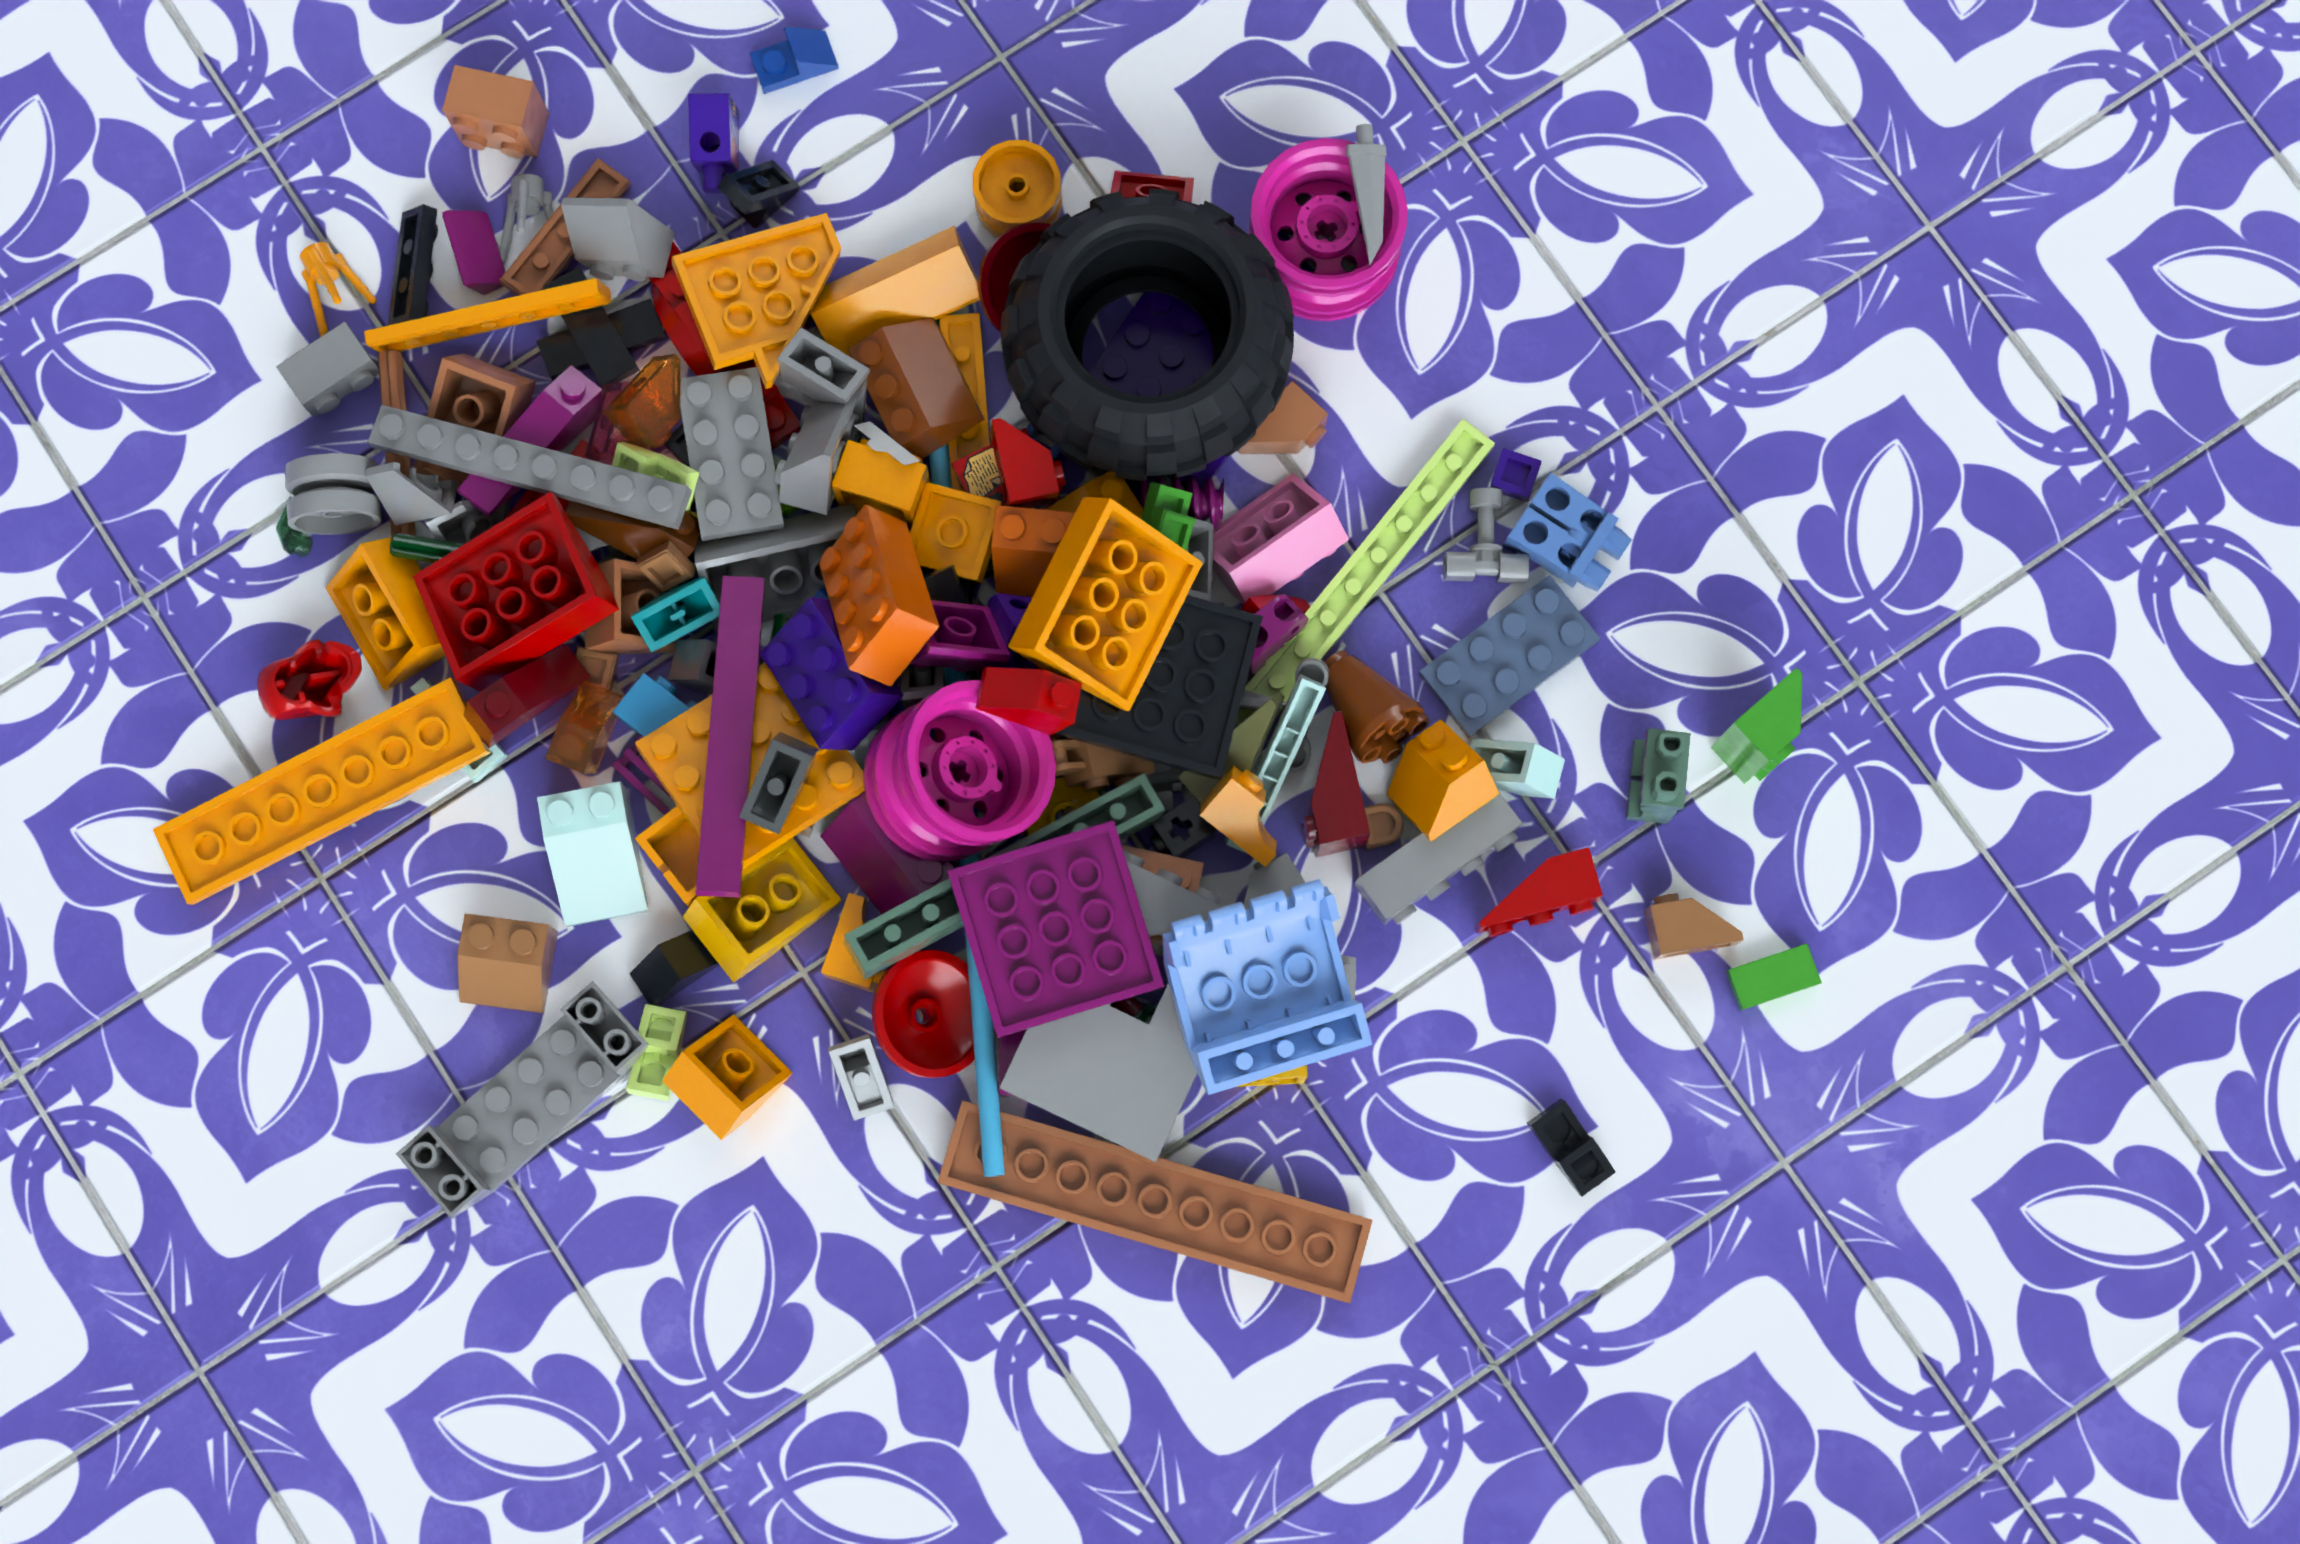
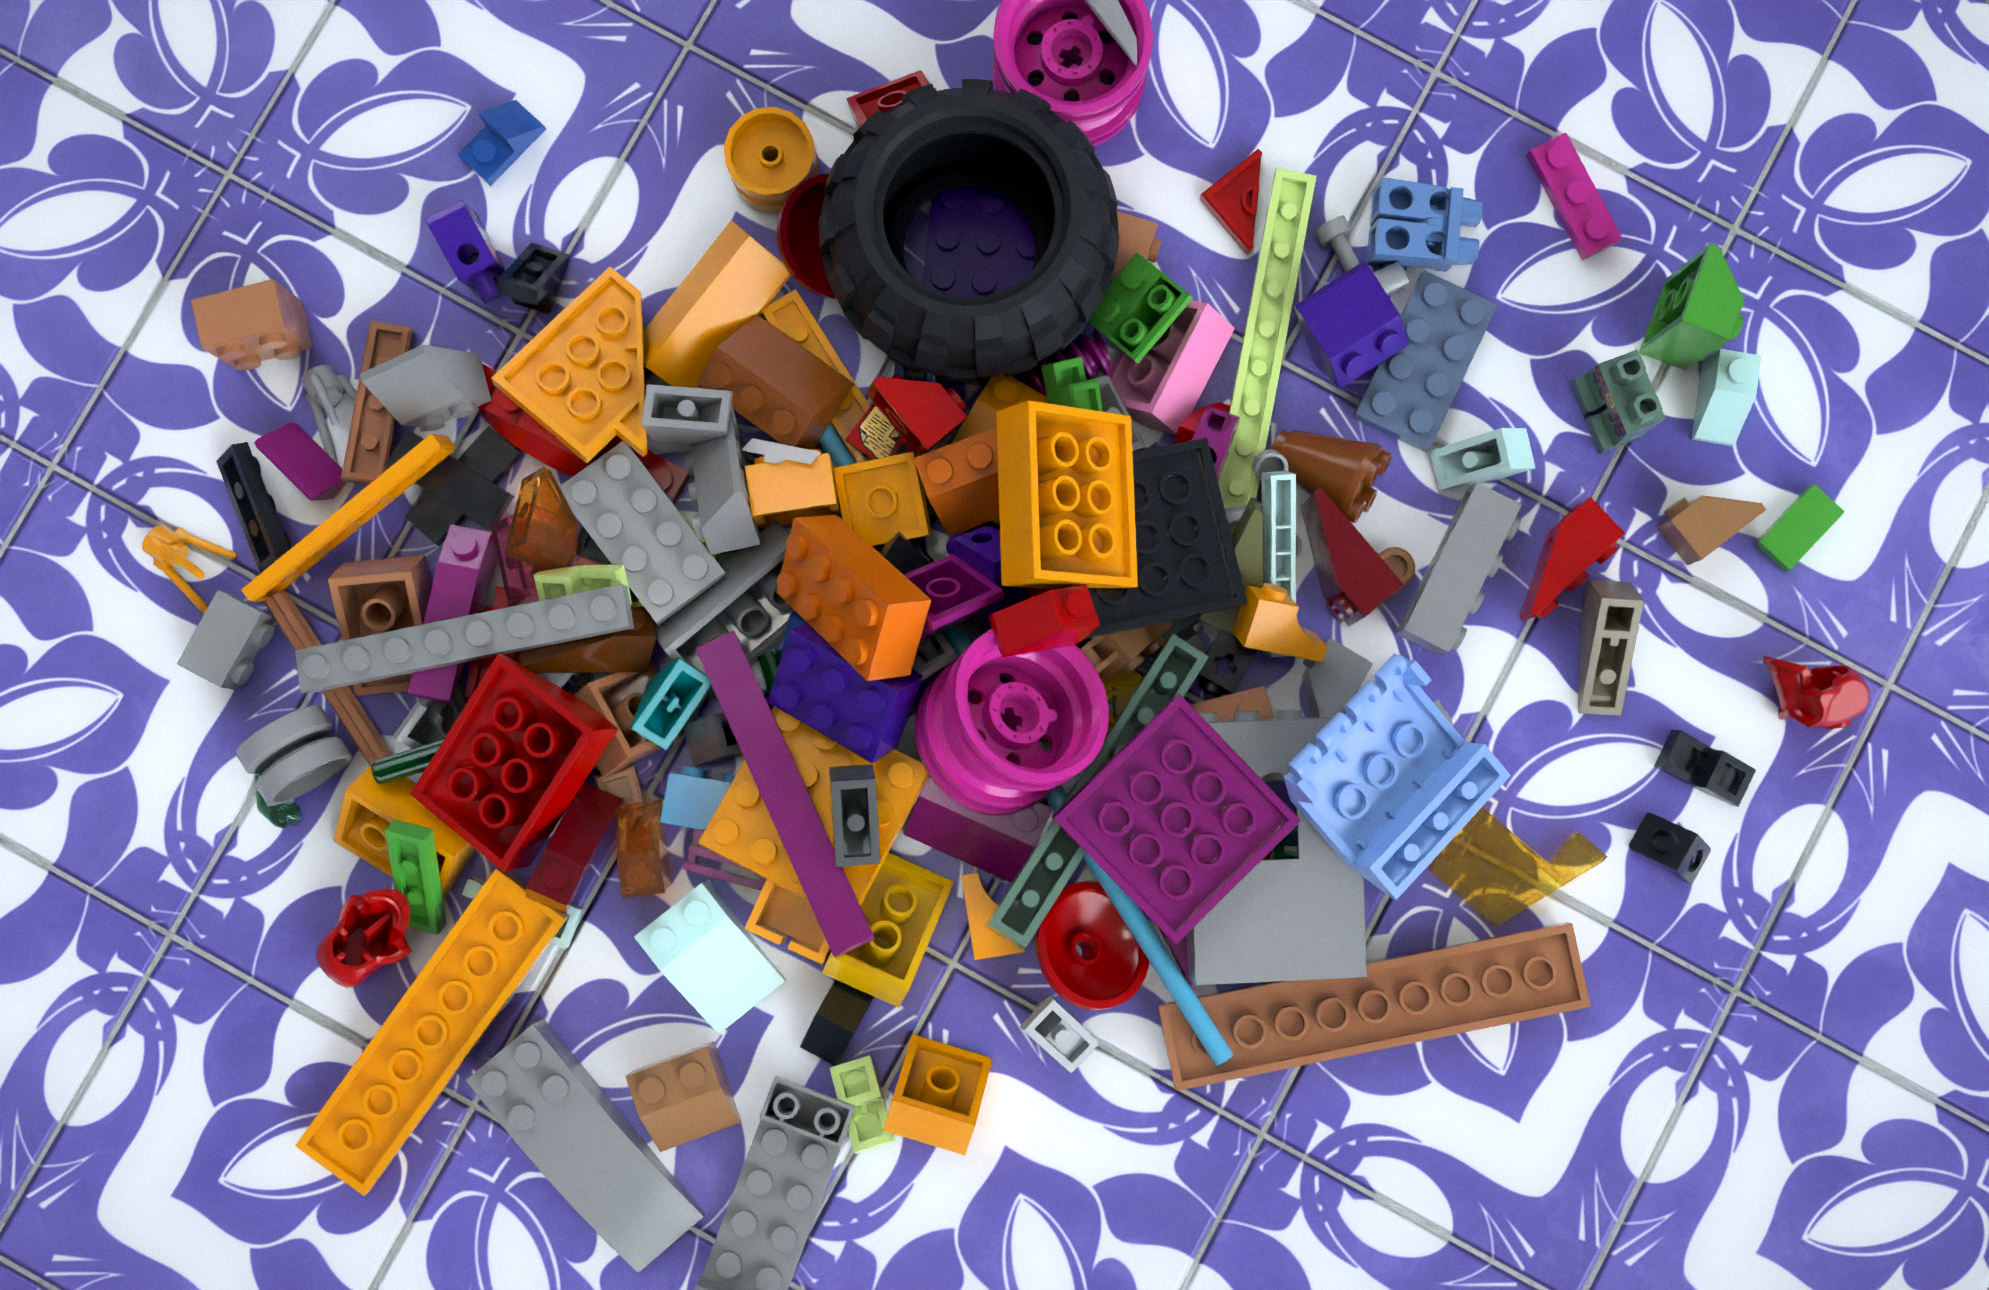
camera: 30 degrees left, 5 degrees up
light grey slope [365,462,458,526] -> none
medium nougat tile [636,540,696,593] -> none
light orange slope [1387,719,1499,841] -> none
dark purple plate [1489,448,1542,503] -> none
none -> bright green plate [385,819,447,935]
none -> light grey slope [465,1019,705,1273]
none -> bright green slope [1088,252,1193,363]
none -> red tile [1199,148,1262,255]
none -> dark purple slope [1294,261,1409,389]
none -> clear yellow wing [1429,773,1608,926]
none -> dark pink plate [1526,133,1623,261]
none -> dark tan slope [1578,580,1644,716]
none -> black bracket [1629,813,1711,884]
none -> light aqua slope [1691,349,1762,446]
none -> red head [1763,656,1870,729]

